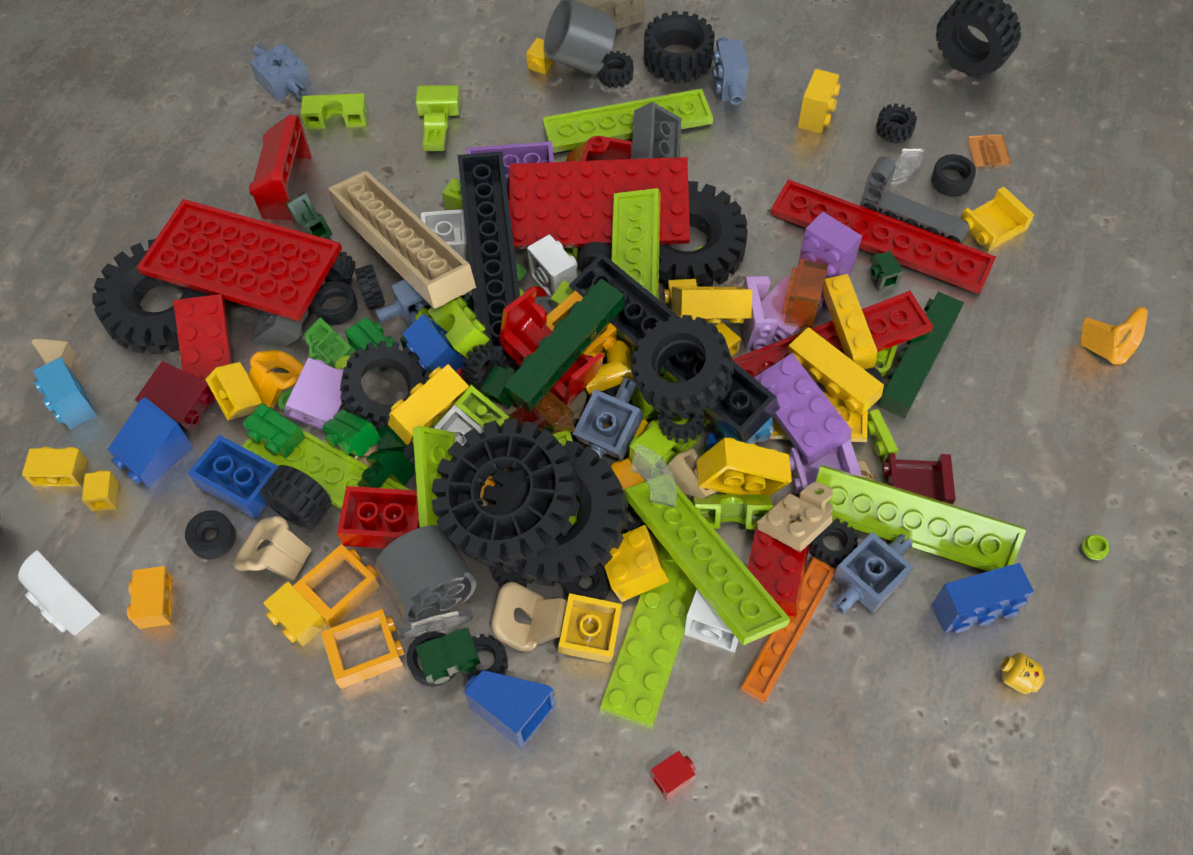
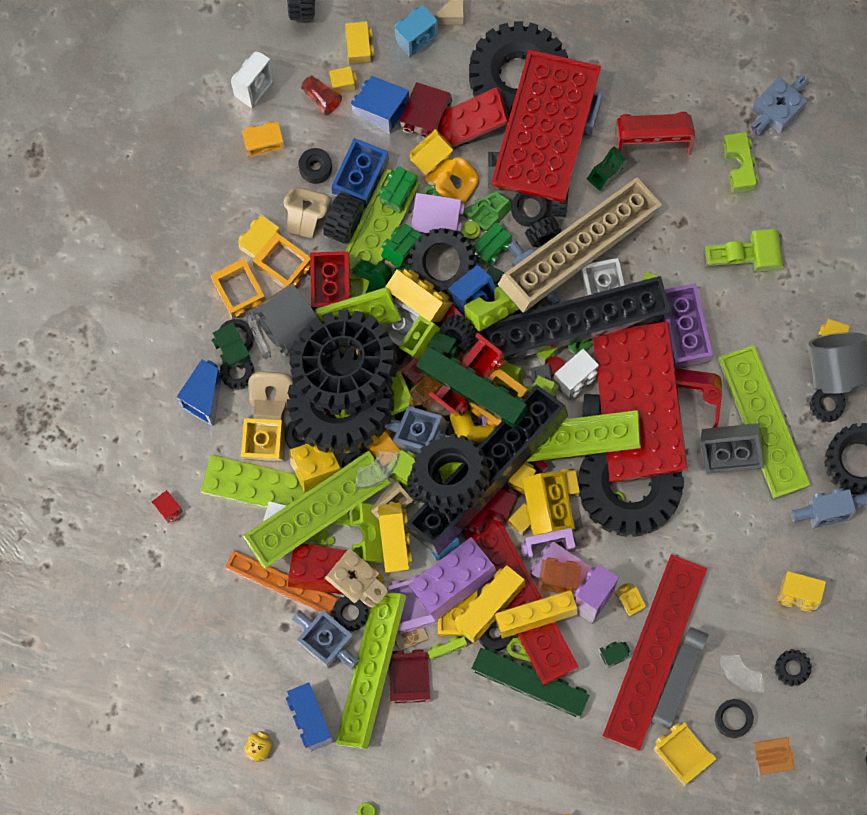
camera: 85 degrees right, 15 degrees up
none -> clear red plant [301,75,342,115]

